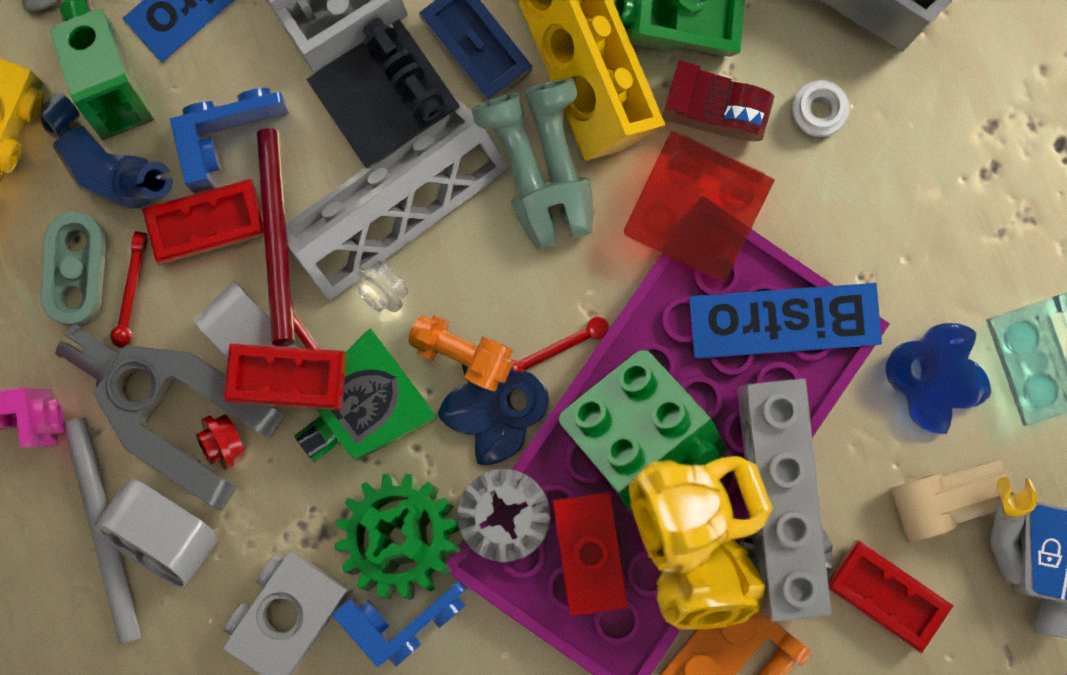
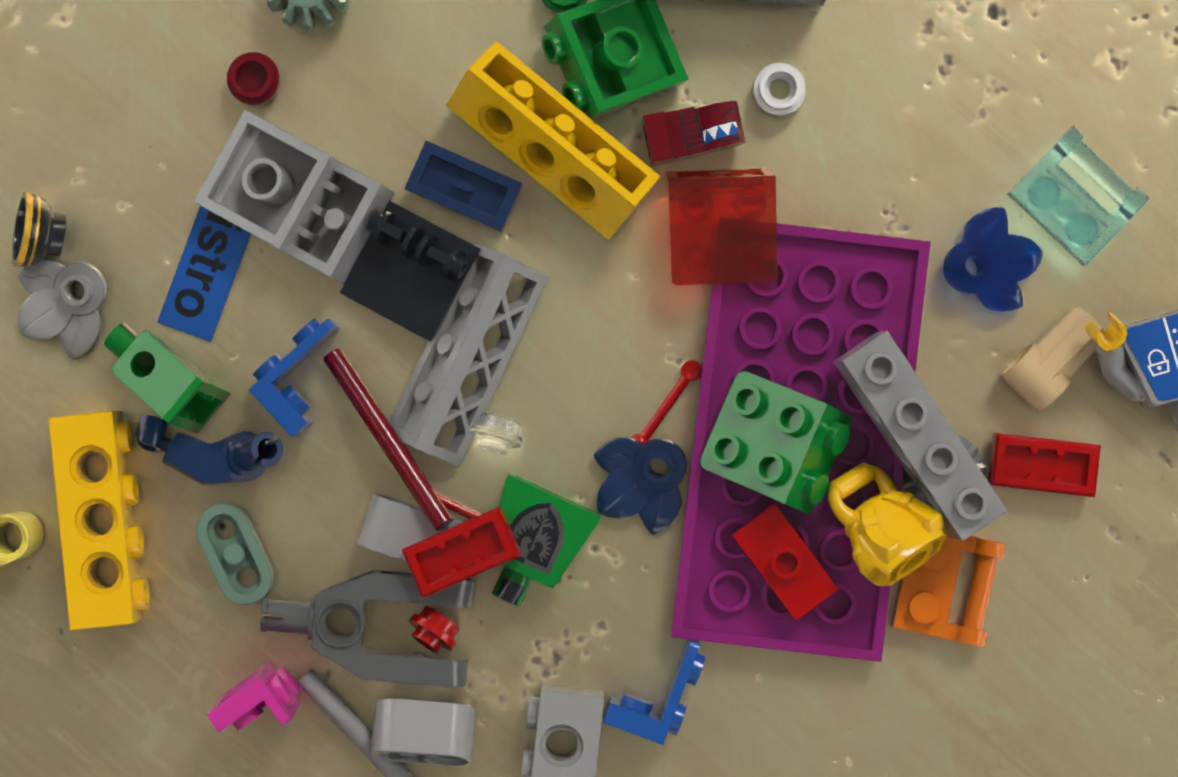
camera: 20 degrees left, 5 degrees up
red hinge [110,231,148,348] -> none
red plate [142,179,264,265] -> none
green gear [334,473,461,600] -> none
orange bar [408,315,514,392] -> none
light grey gear [457,469,550,562] -> none
sand green piece [471,78,593,250] -> none
yellow piece [629,457,773,573] -> none
blue sticker [689,283,882,359] -> none

